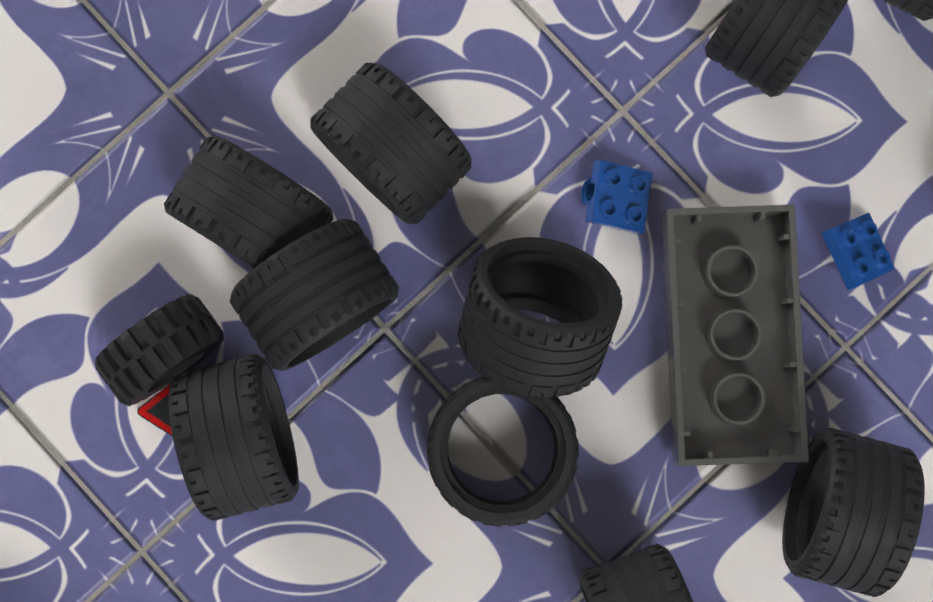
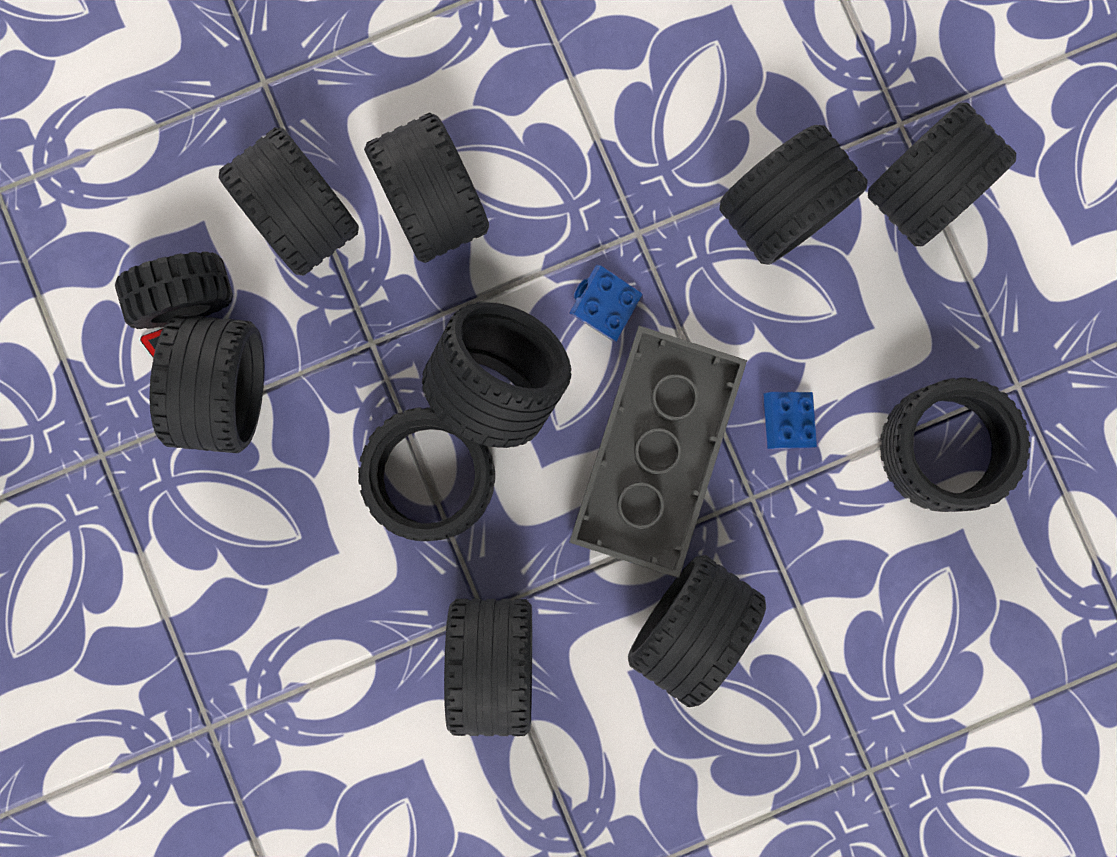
camera: 15 degrees right, 0 degrees up
black tyre [230,219,399,371] -> none

